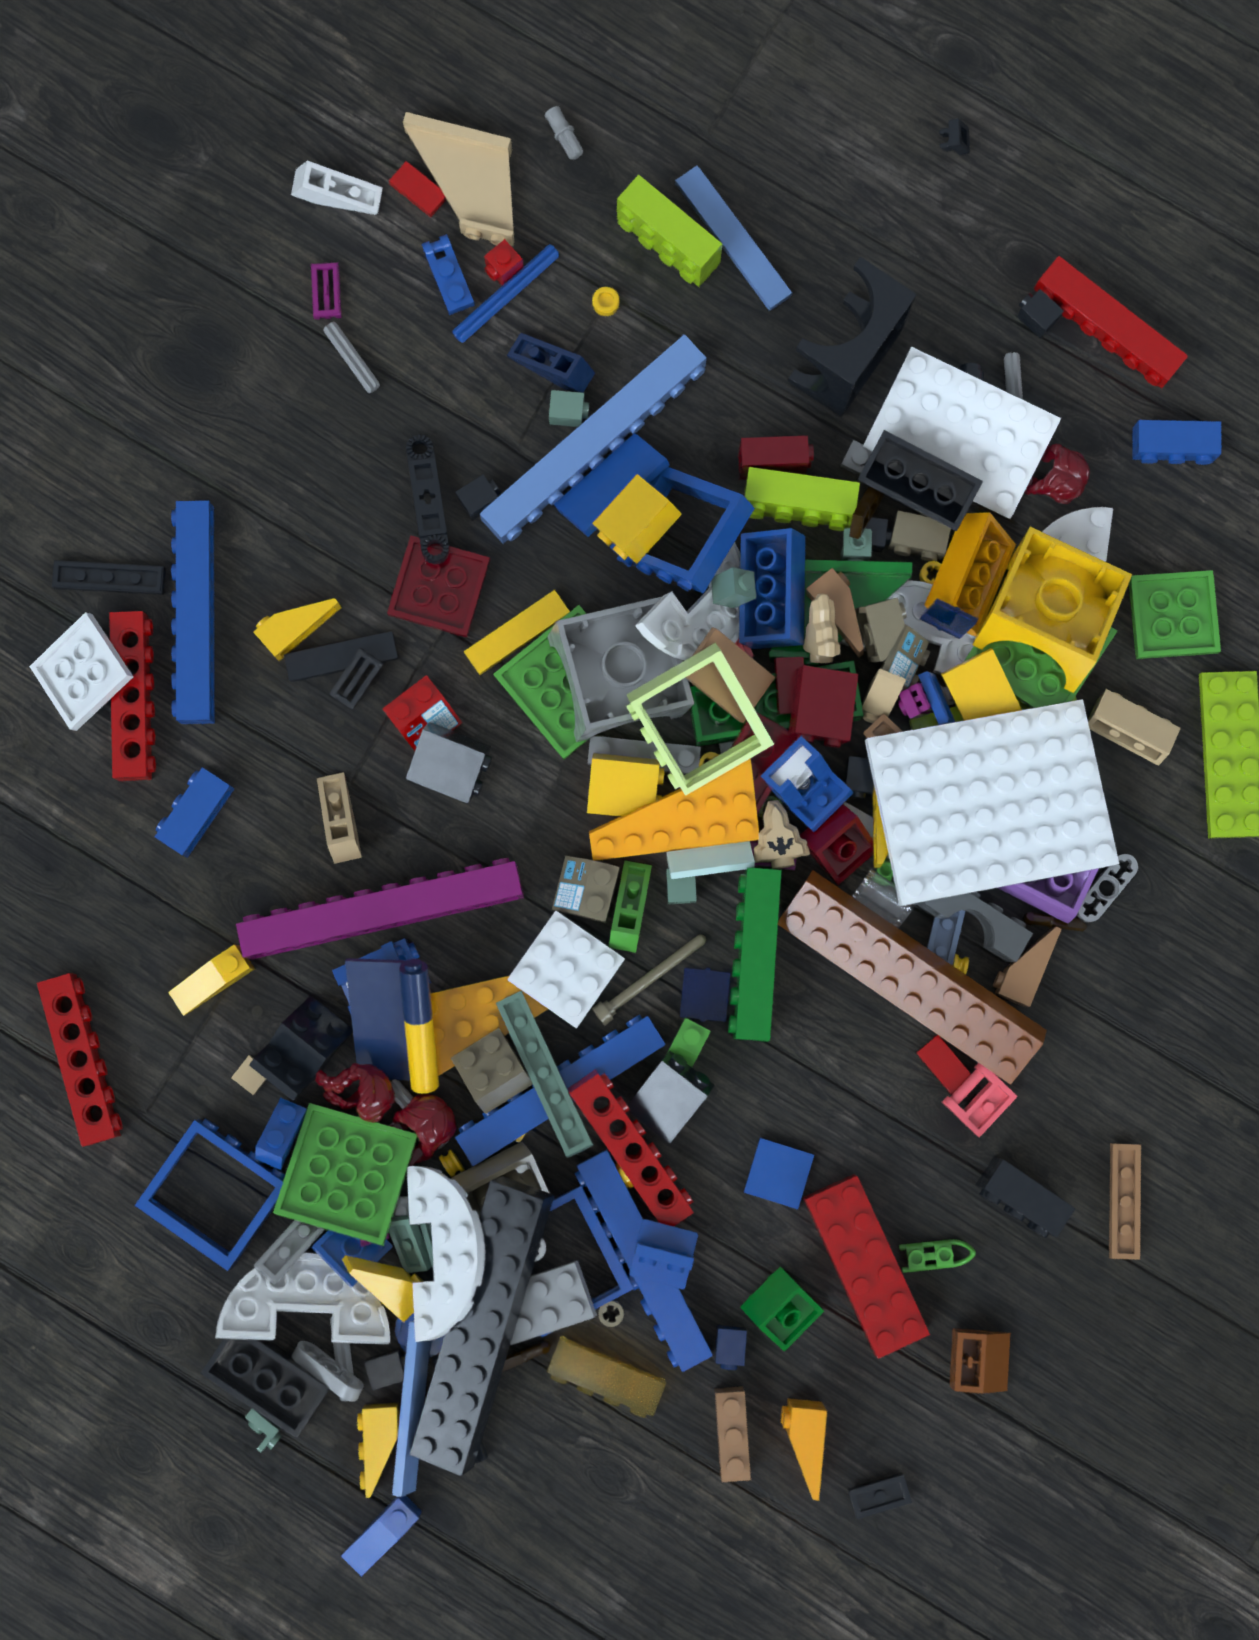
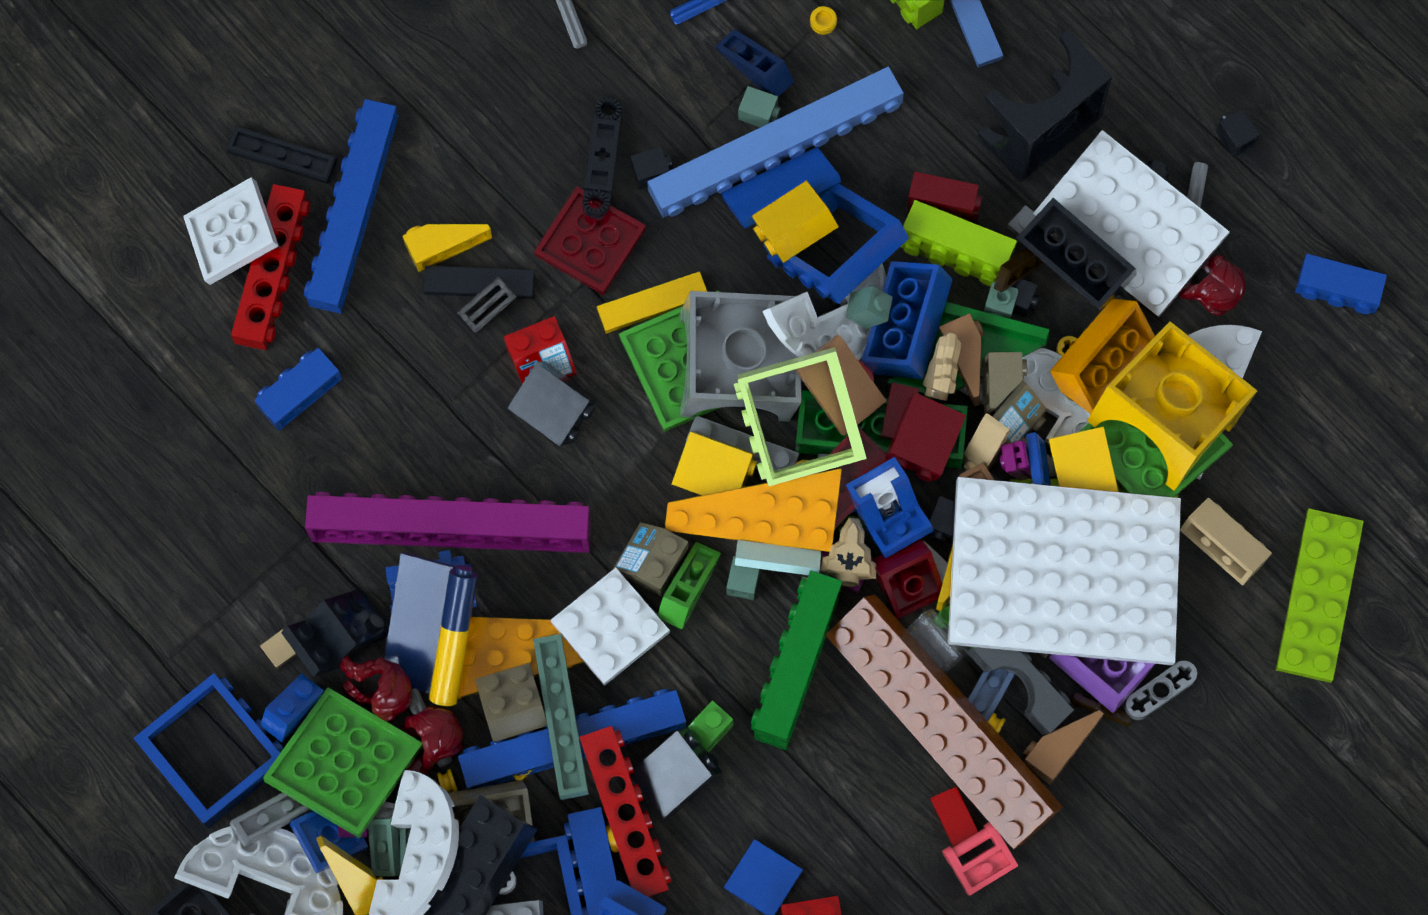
camera: 20 degrees right, 10 degrees down
red brick [37,973,123,1147] -> none
yellow slope [168,944,255,1016] -> none
tan slope [317,772,362,864] -> none
dark tan piece [591,934,706,1026] -> none
clear blue piece [680,968,730,1022] -> none
dark tan brick [888,511,951,562] -> none
clear blue piece [919,598,978,639] -> none
red brick [1034,256,1188,389] -> none
bright green plate [1129,570,1221,659] -> none

